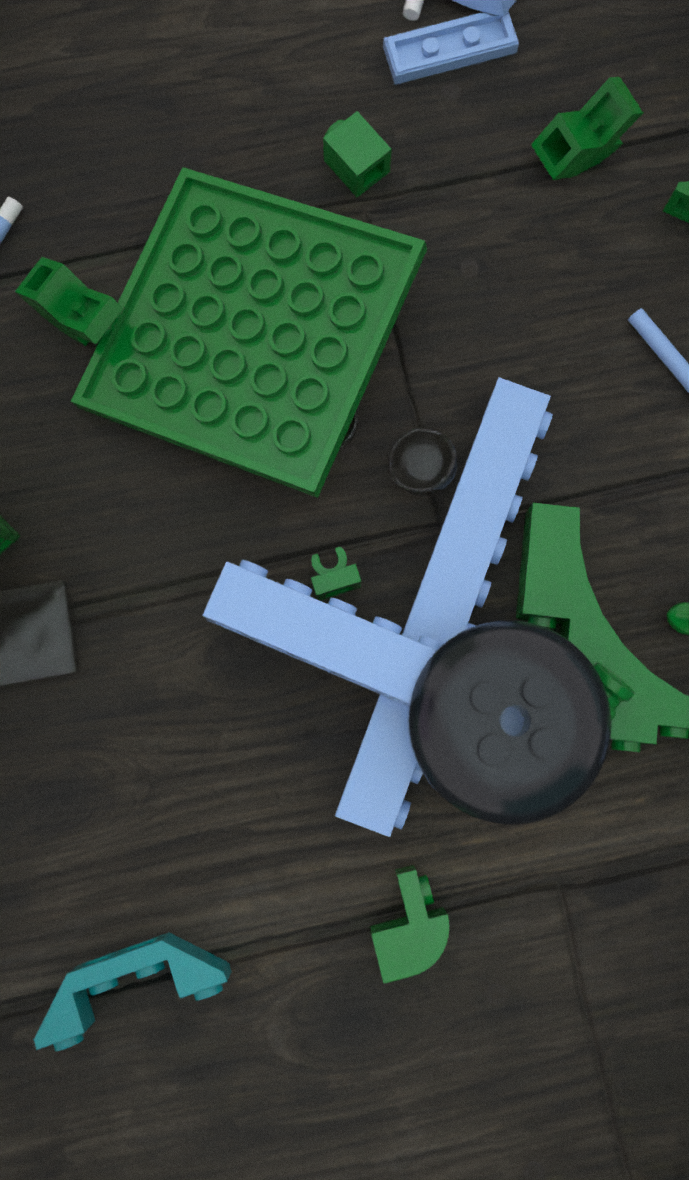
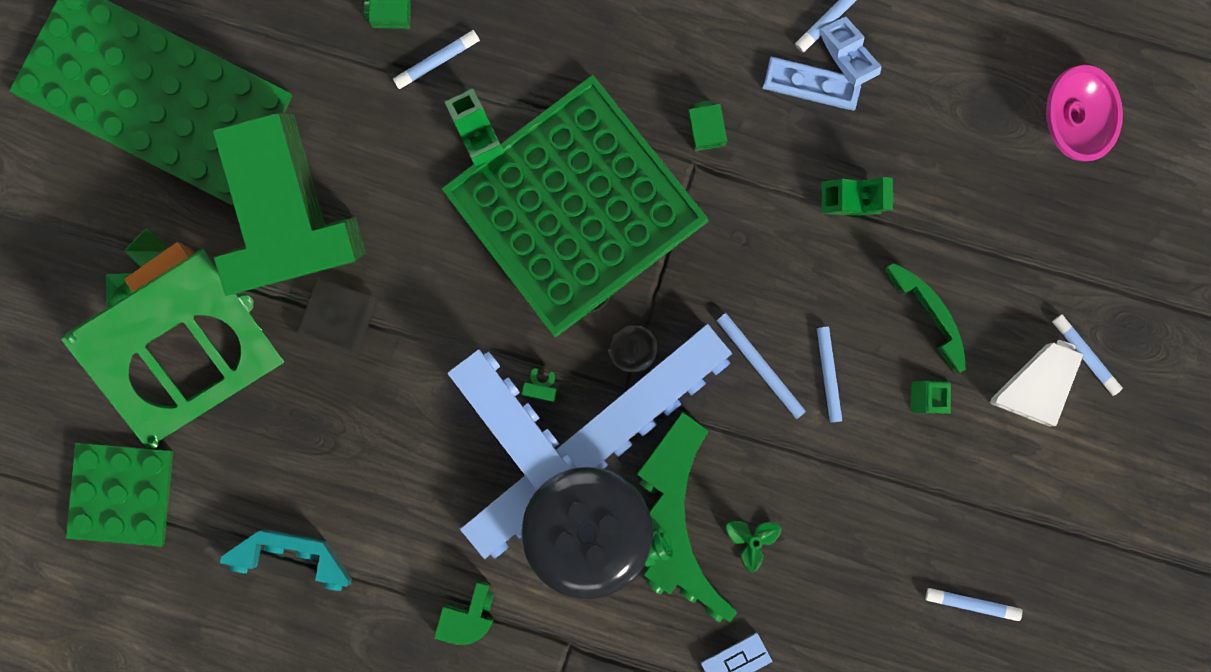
camera: 30 degrees right, 5 degrees up
none -> light blue bar [716,313,806,419]

